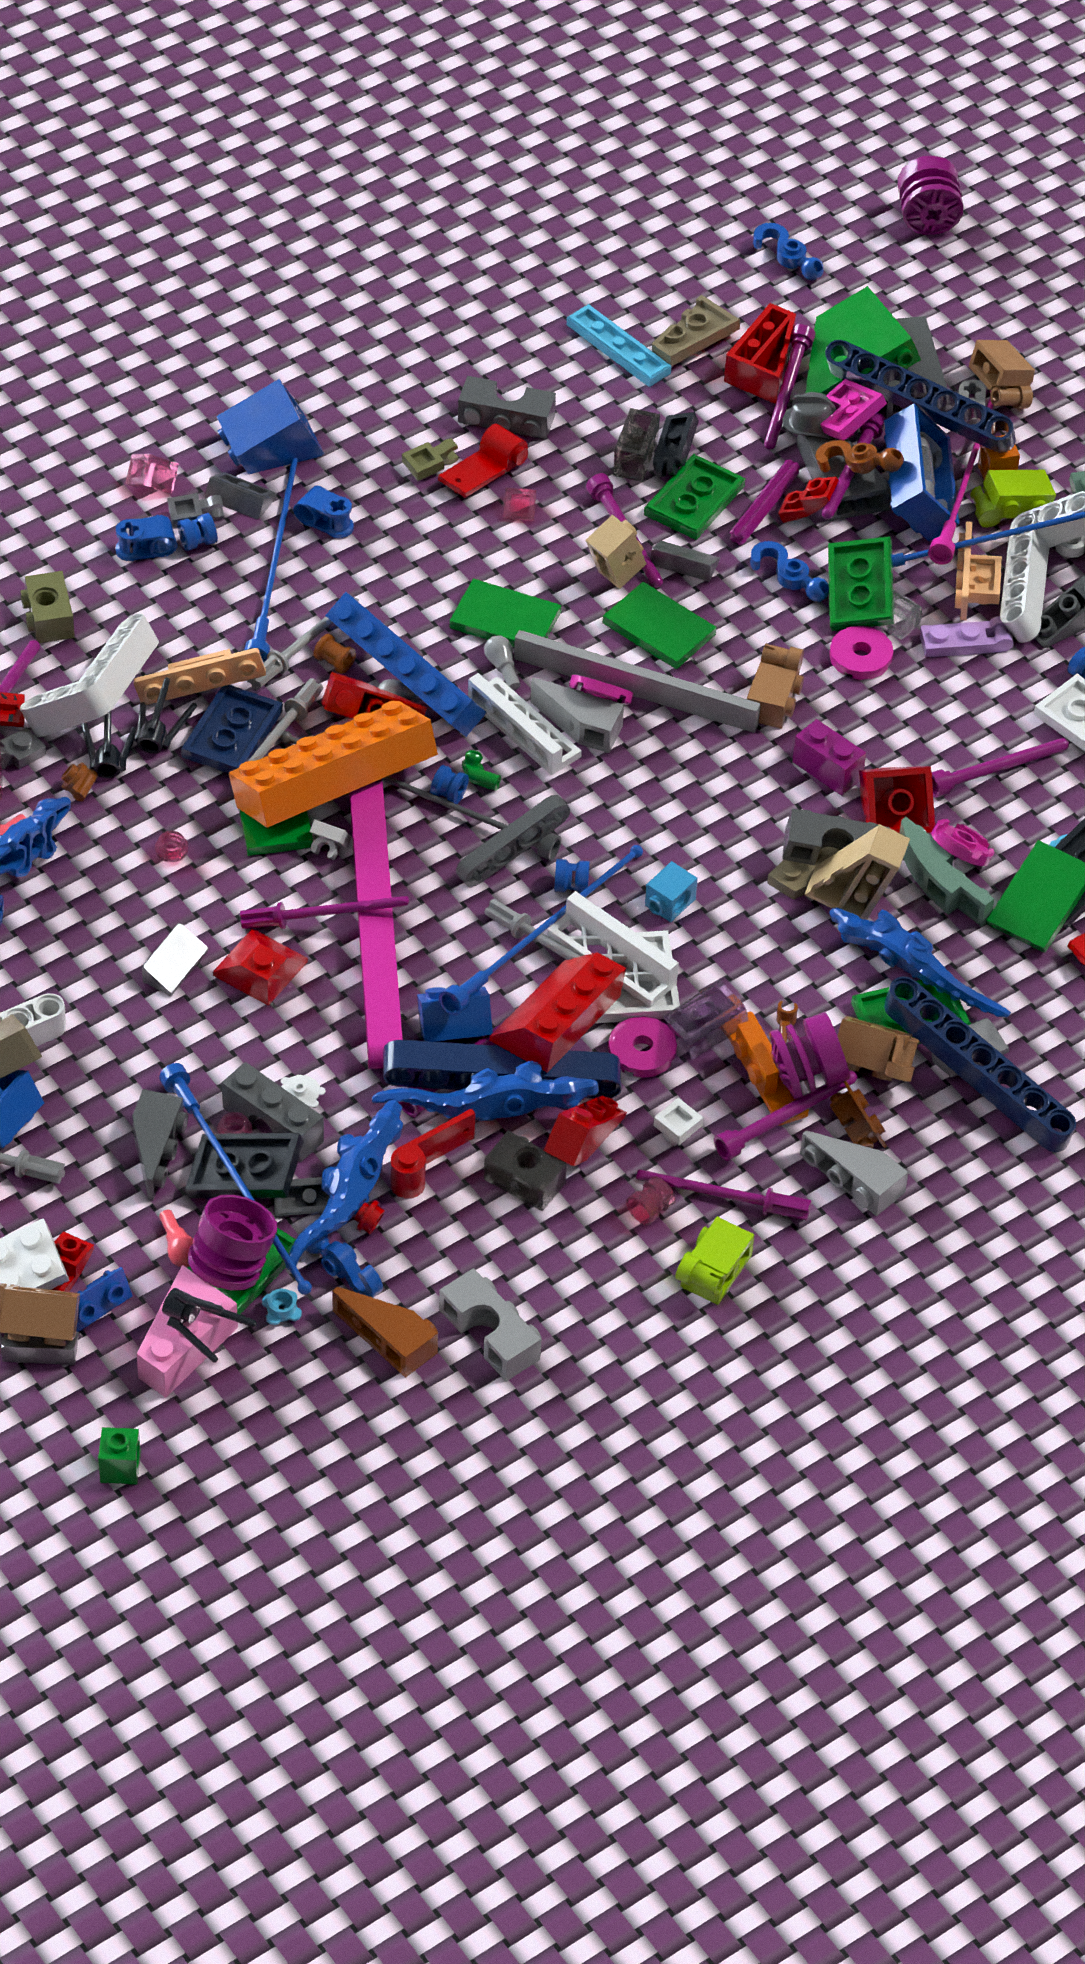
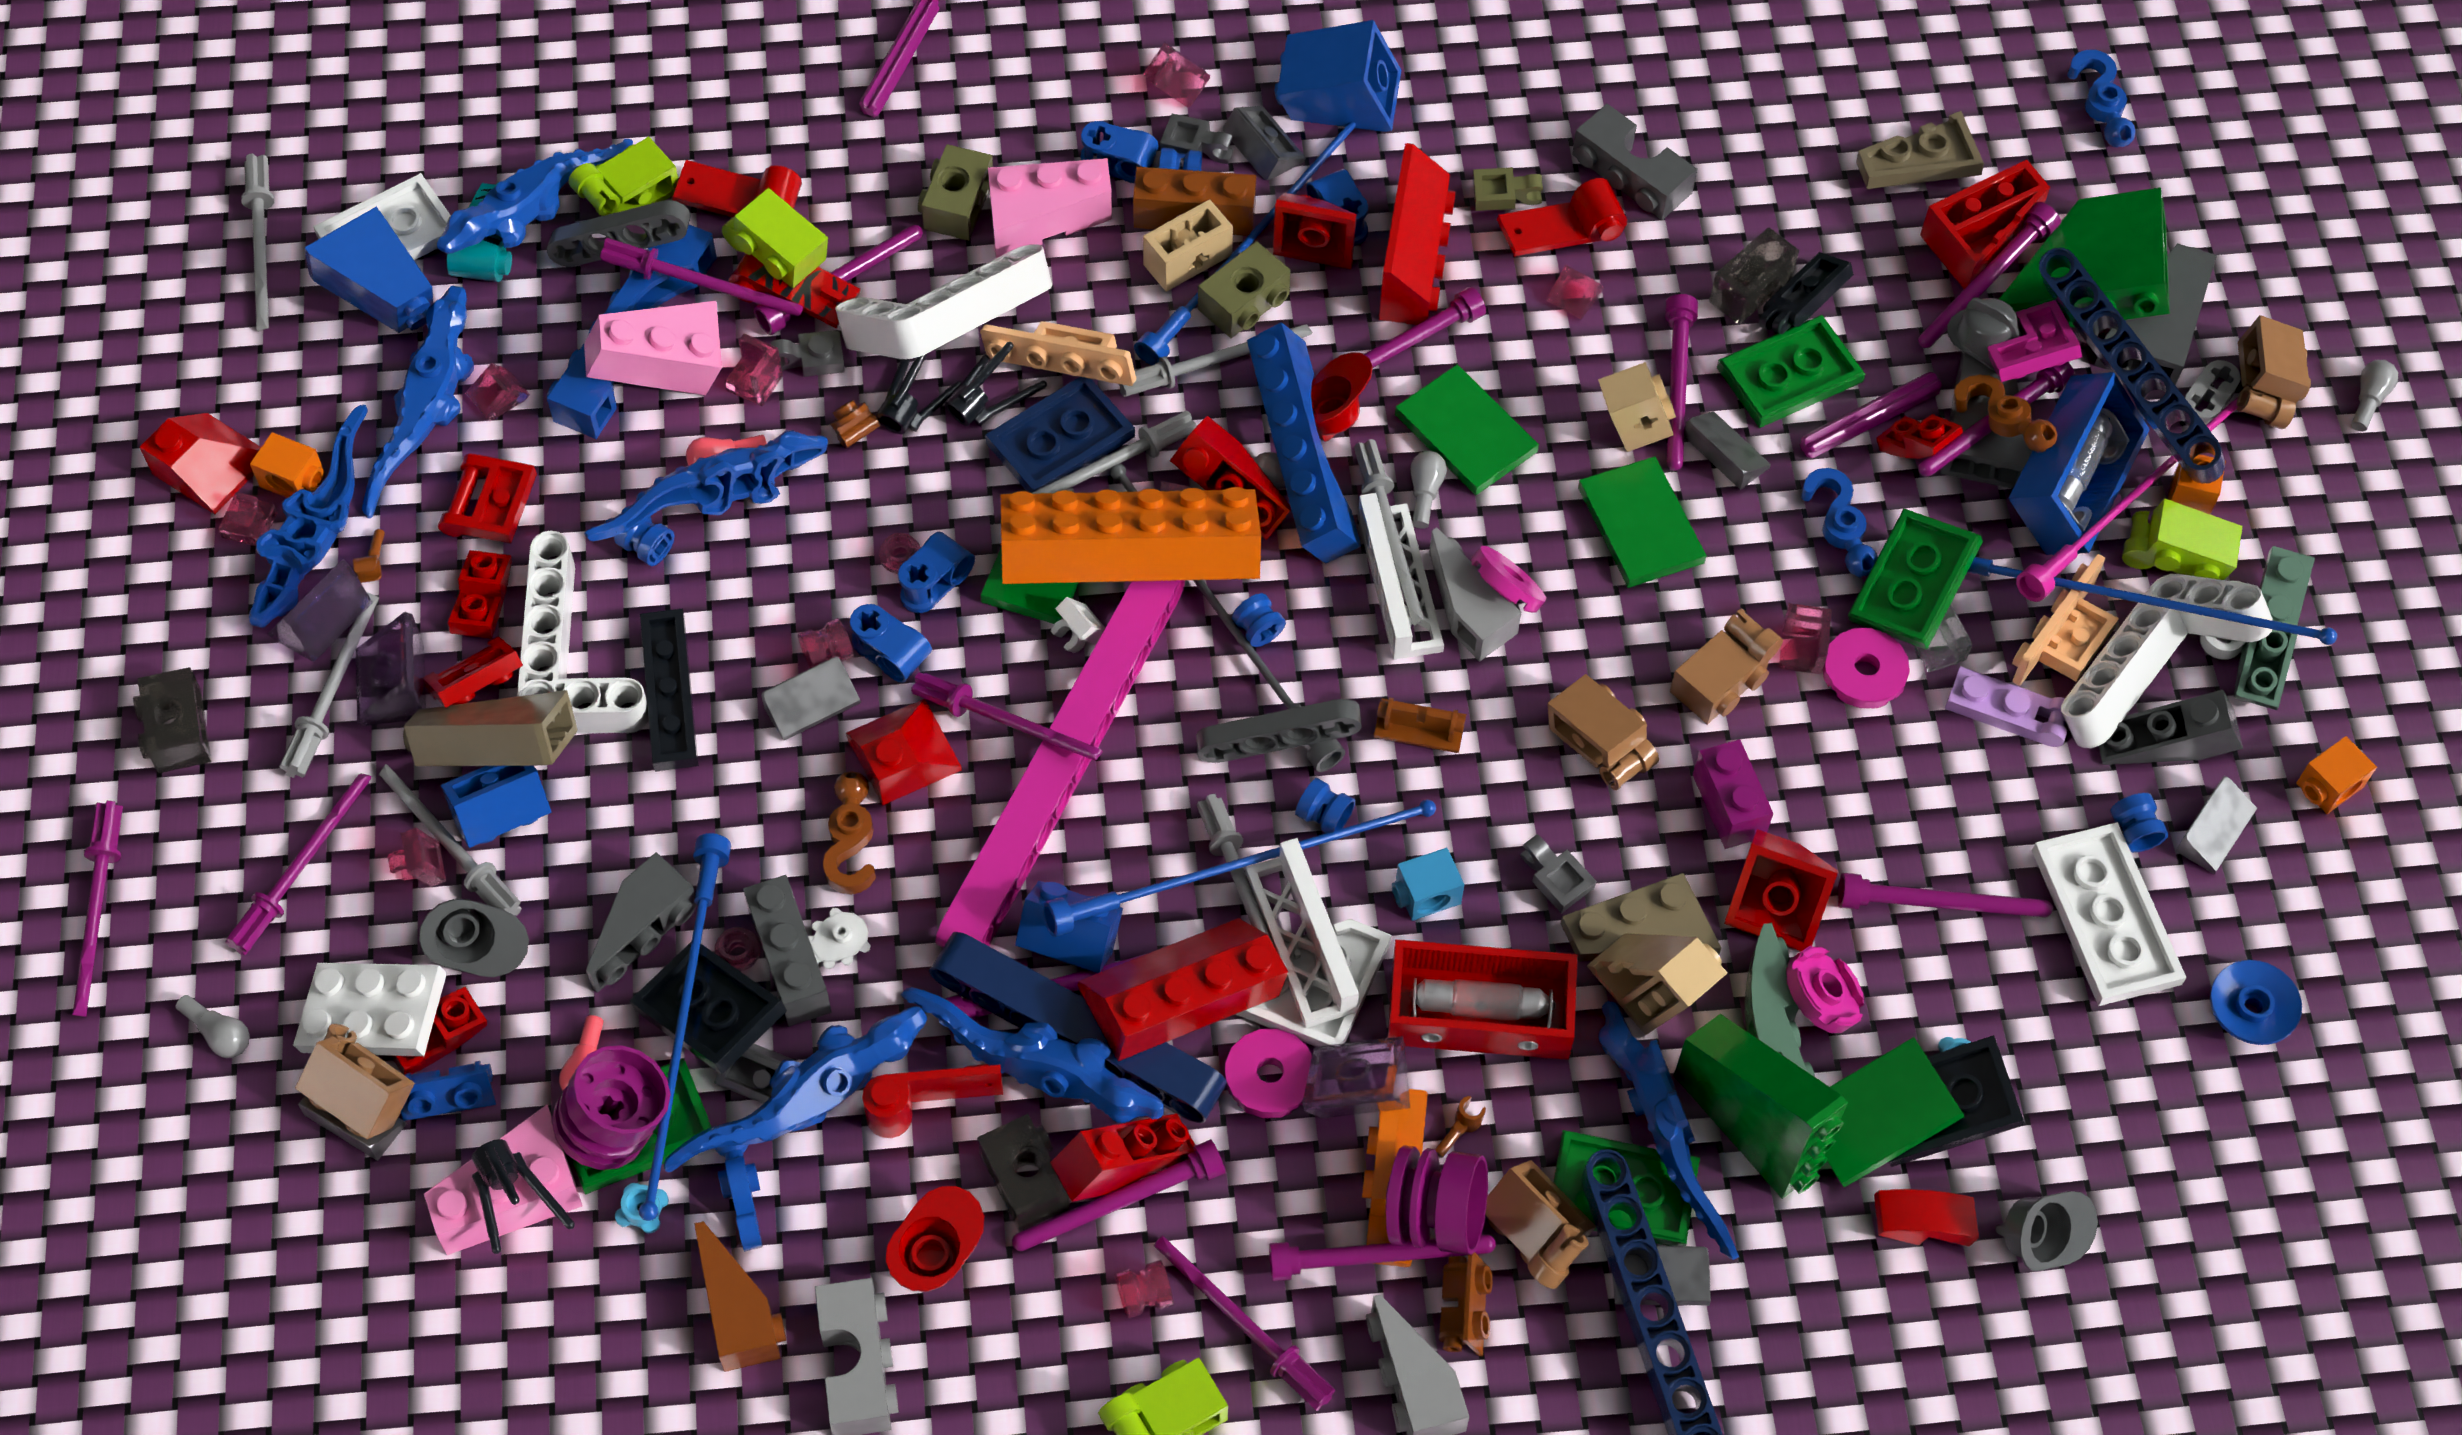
camera: 30 degrees right, 10 degrees up
green brick [98,1427,141,1485] -> none
dark orange bush [314,634,356,674] -> none
red plate [354,1200,385,1234] -> none
green arm [462,750,501,791] -> none
light grey tile [514,630,760,733] -> none
medium azure tile [567,304,671,387] -> none
white tile [653,1098,704,1146] -> none
dark grey arch [782,808,890,865] -> none
magenta wheel [897,155,964,235] -> none
none -> dark grey piece [419,899,529,977]
none -> black plate [640,608,699,772]
none -> clear pink wheel [798,618,854,668]
none -> dark orange piece [823,771,876,895]
none -> blue piece [850,604,932,683]
none -> red piece [886,1186,984,1292]
none -> blue piece [898,531,975,613]
none -> bright pink wedge [988,158,1112,258]
none -> magenta piece [1012,1139,1226,1251]
none -> dark orange arch [1133,167,1256,236]
none -> tan brick [1143,199,1233,292]
none -> olive brick [1198,241,1290,339]
none -> red slope [1273,193,1356,269]
none -> red piece [1311,352,1373,442]
none -> light grey piece [1354,439,1424,626]
none -> magenta piece [1364,286,1486,368]
none -> dark orange hinge [1374,697,1467,753]
none -> red slope [1379,143,1456,325]
none -> red piece [1387,939,1578,1060]
none -> flat silver plate [1520,834,1597,914]
none -> medium nougat hinge [1548,674,1659,790]
none -> green slope [1673,1014,1848,1199]
none -> clear pink panel [1779,603,1832,674]
none -> light grey piece [2351,360,2399,432]

